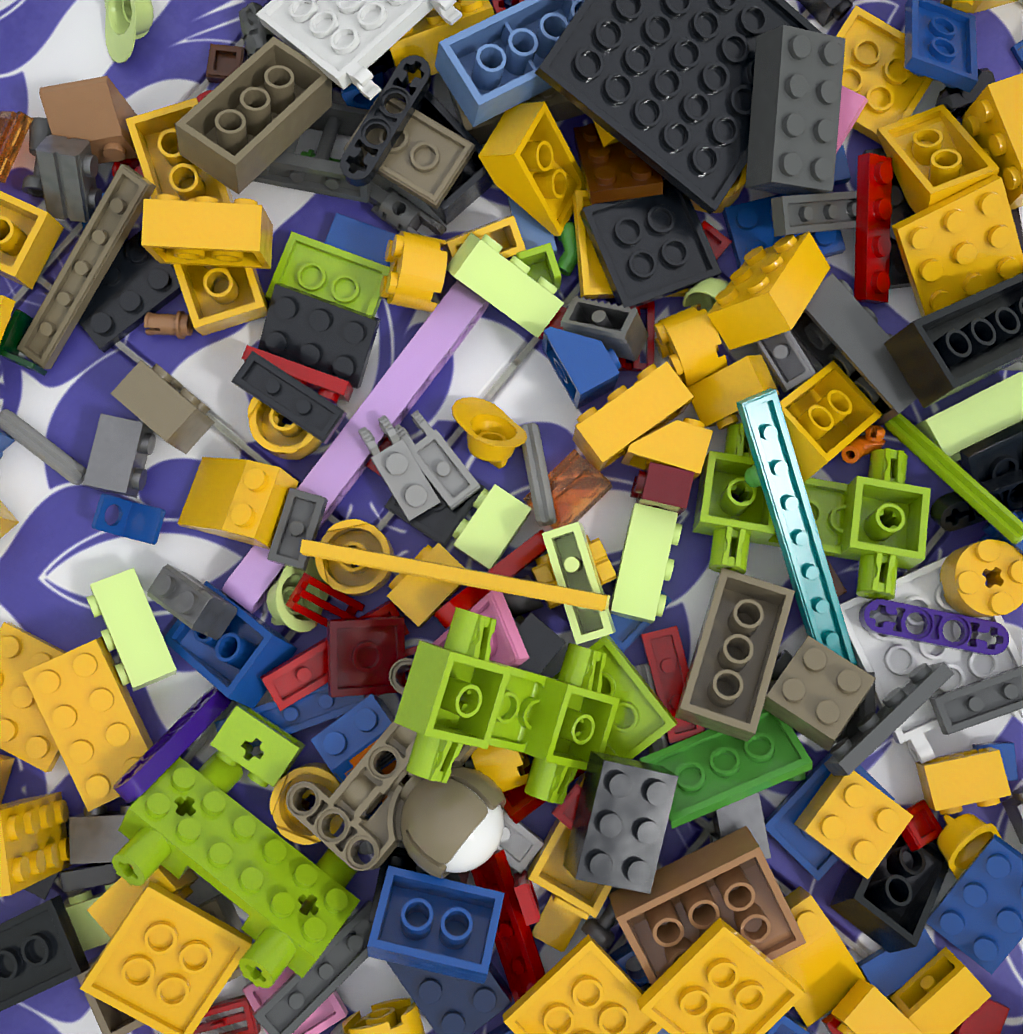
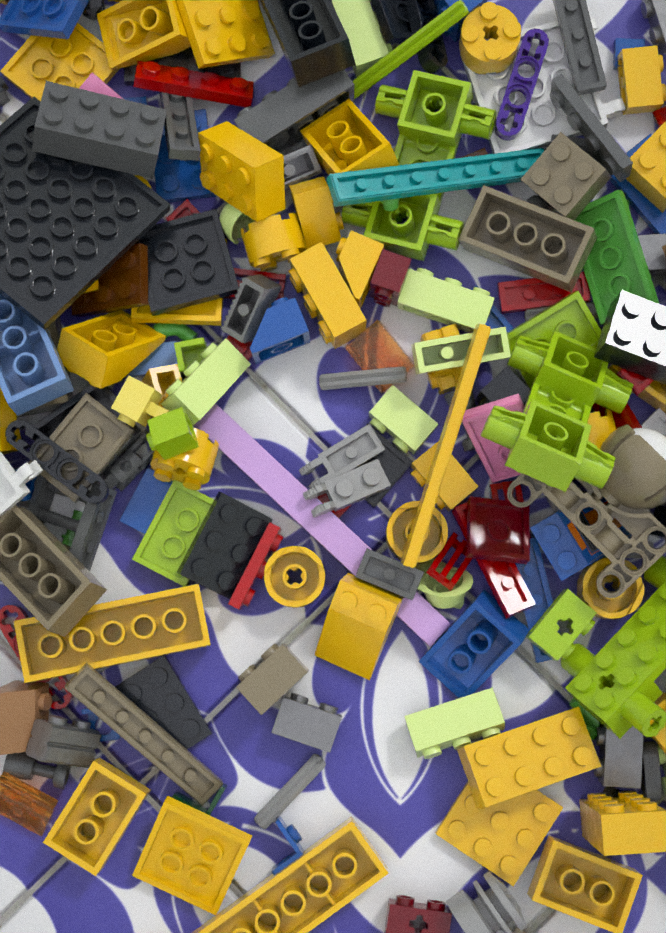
camera: 80 degrees left, 0 degrees up
blue bracket [91,493,166,545] -> none
dark purple beam [113,686,232,803] -> none
yellow brick [141,194,273,269] -> none
medium nougat pin [144,311,193,339] -> none
flat silver brick [147,564,237,640] -> none
black tile [231,351,347,444] -> none
red beam [434,529,547,629] -> none
yellow piece [452,397,527,469] -> none
orange arm [841,425,886,464] -> none
none -> light yellow brick [111,375,170,427]
none -> lime brick [146,407,199,460]

